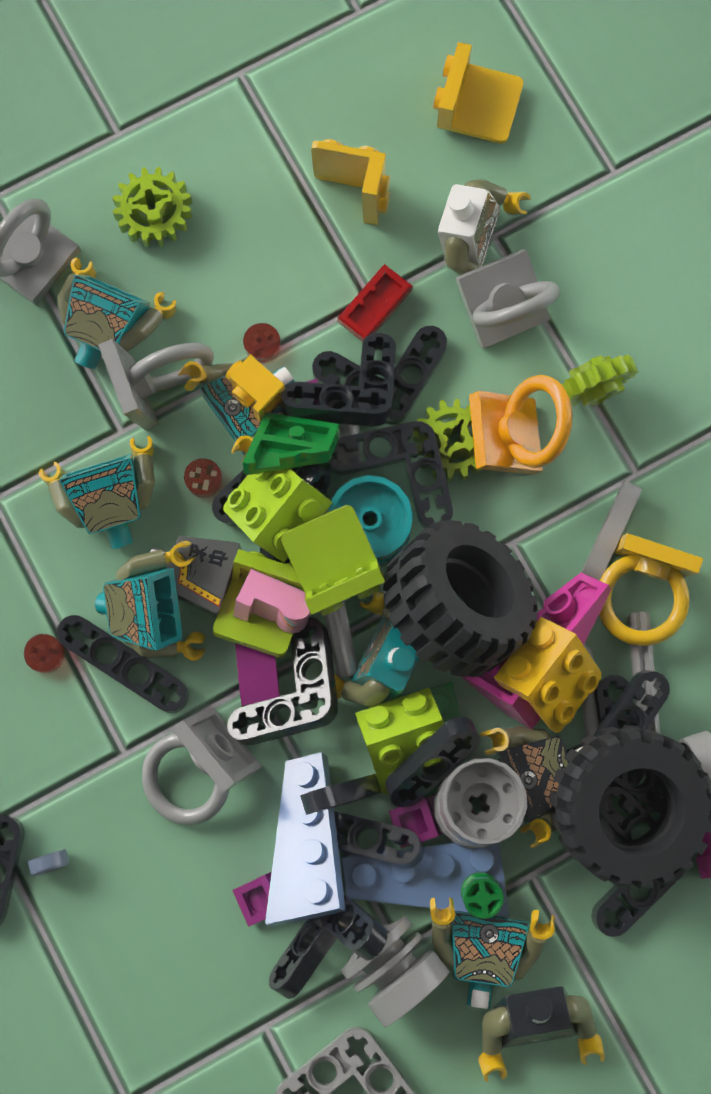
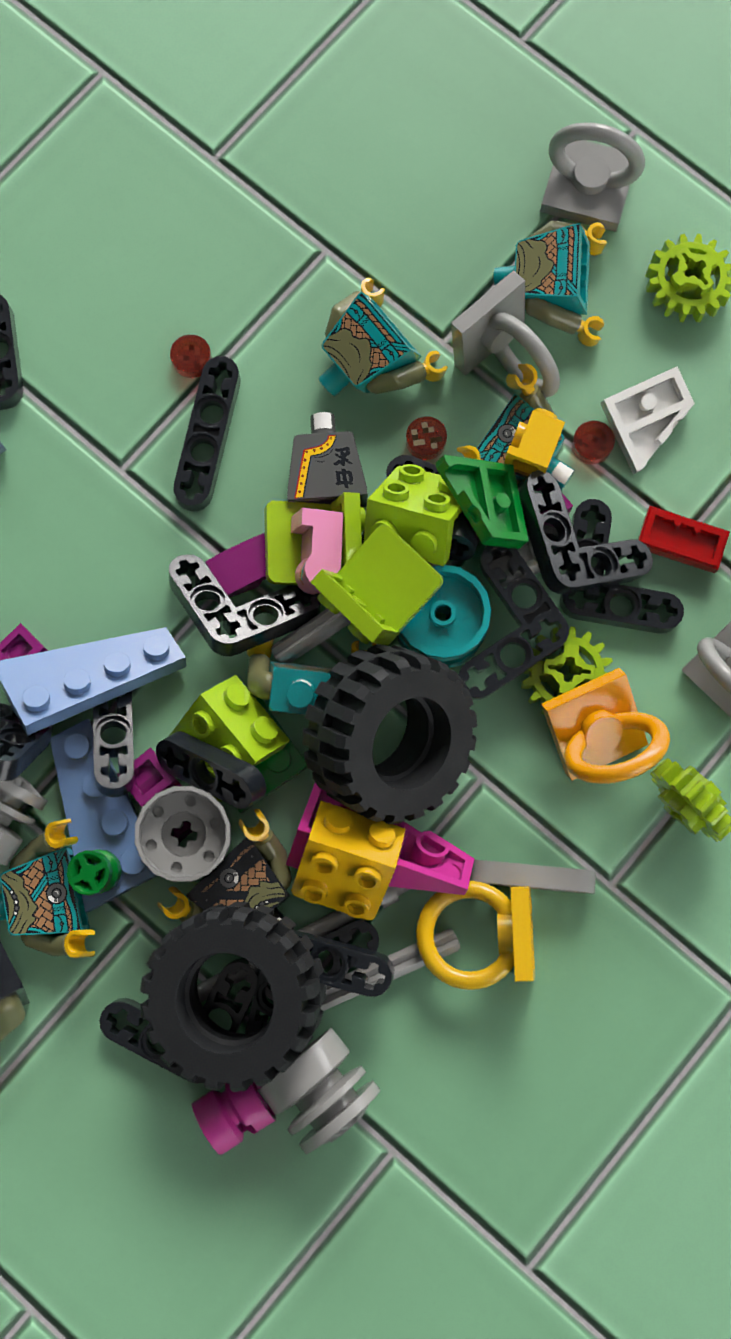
camera: 70 degrees right, 0 degrees up
torso [95,541,206,661] -> none
light grey tile [142,707,262,825] -> none
black beam [300,774,382,815] -> none
none -> white wing [600,366,695,474]

